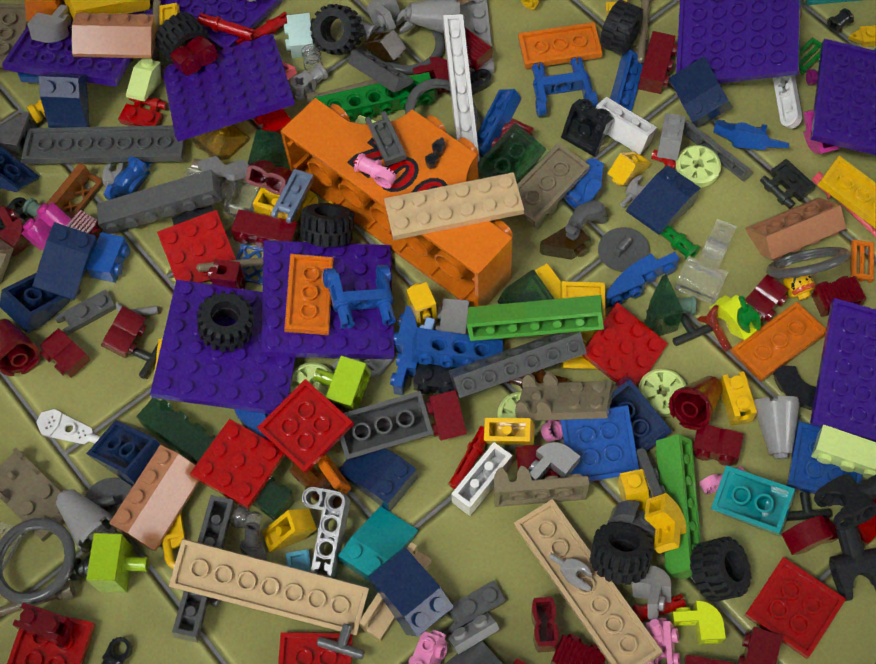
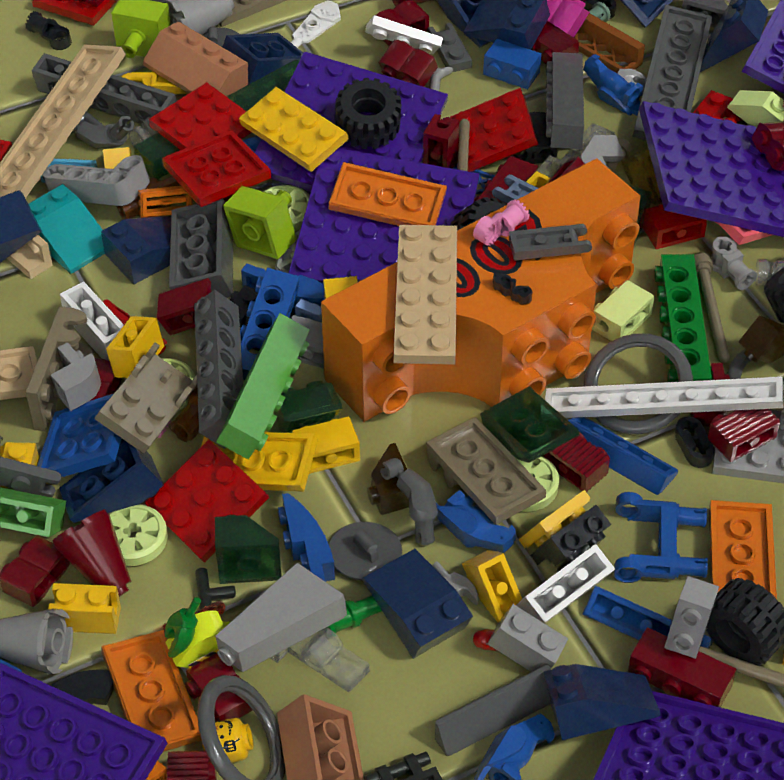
camera: 100 degrees right, 15 degrees down
blue connector [323,265,396,329] -> none
dark grey slope [348,49,414,92] -> none
sand green bush [672,296,696,315] -> none
yellowish green wheel [675,145,721,188] -> none
none -> light grey slope [215,563,347,672]
none -> yellow plate [239,87,349,172]
none -> white plate [365,15,443,54]
none -> yellow tile [518,490,591,548]
none -> light grey brick [664,576,719,659]

